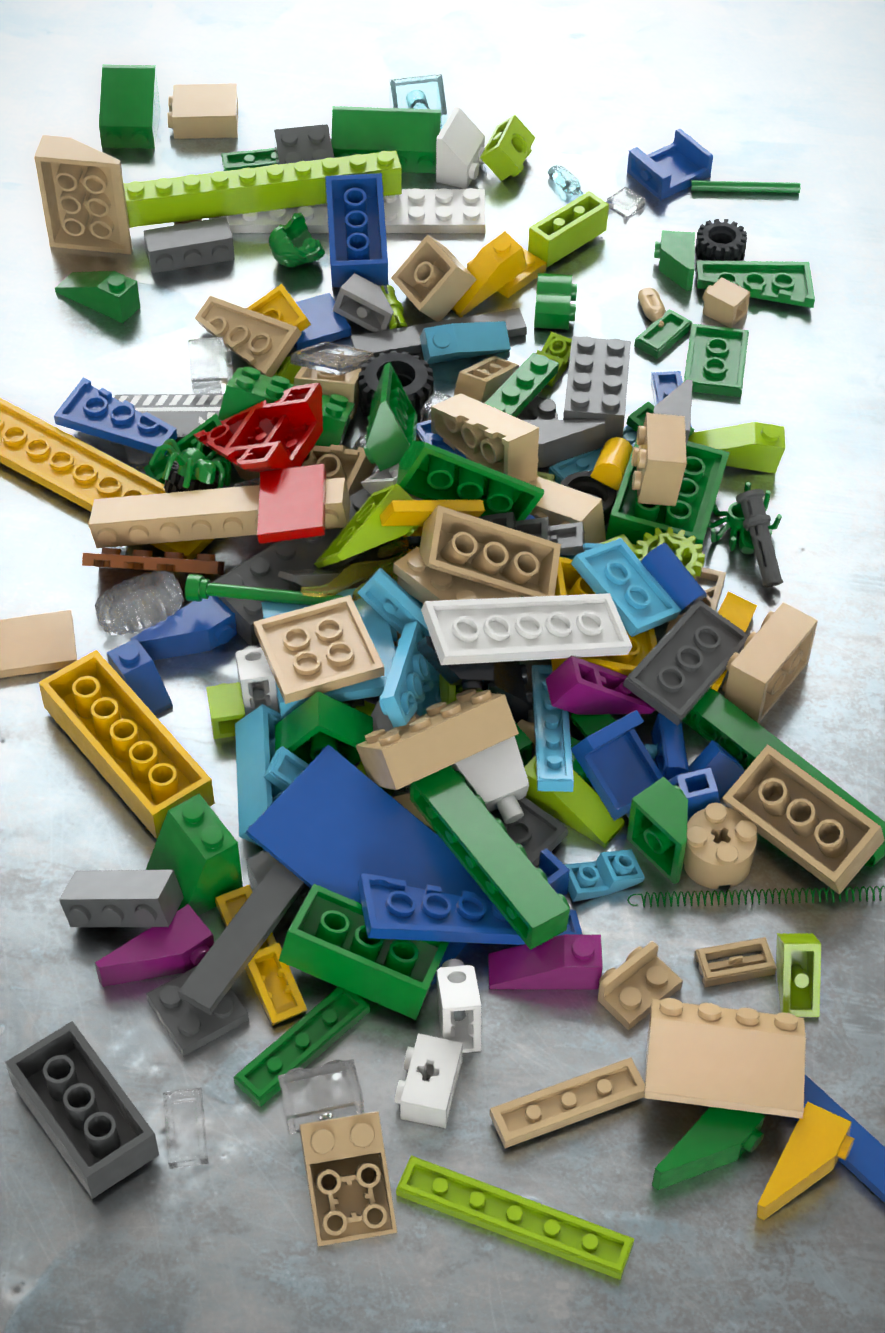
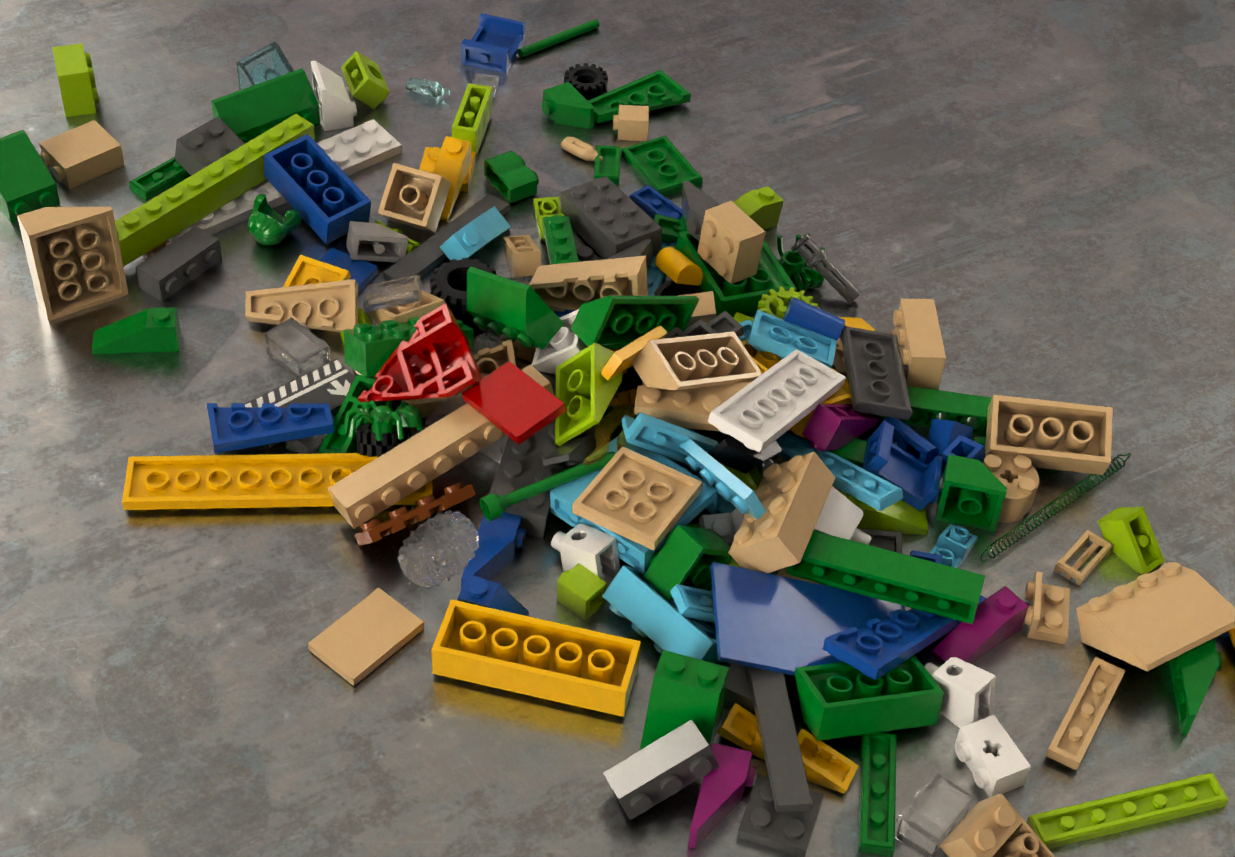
camera: 40 degrees left, 5 degrees down
none -> lime brick [52,43,99,117]

